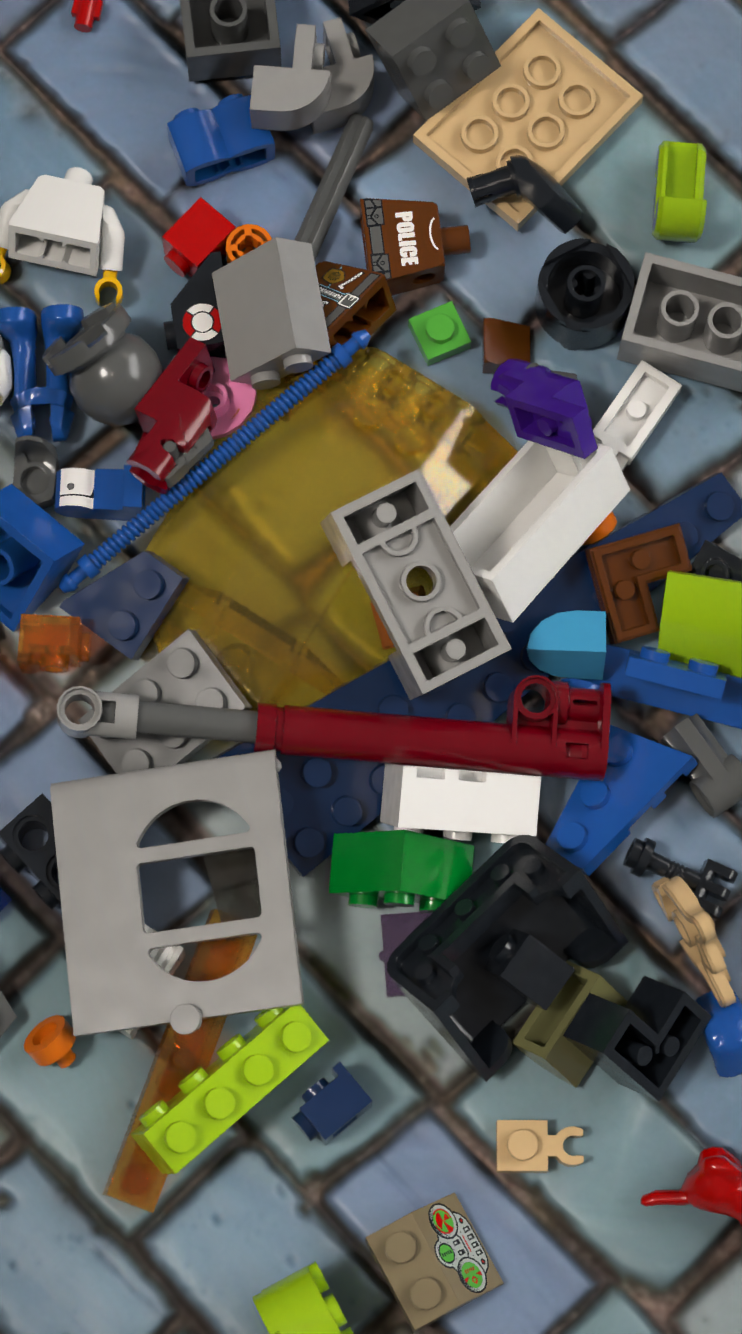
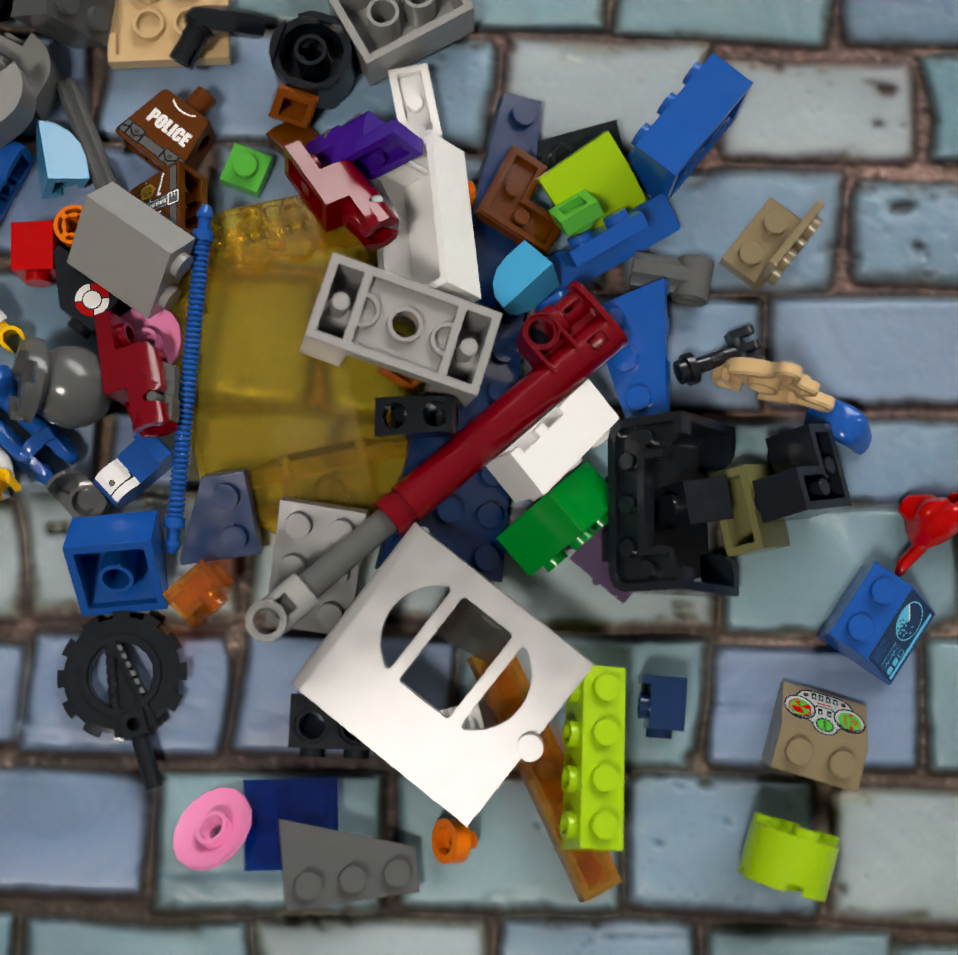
camera: 45 degrees left, 5 degrees up
tan plate [496,1120,584,1173] -> none
none -> brick [36,120,90,199]
none -> dark orange slope [268,83,319,129]
none -> dark red plate [284,140,399,250]
none -> black leg [374,395,458,443]
none -> bright green plate [548,190,604,236]
none -> blue slope [816,562,935,685]

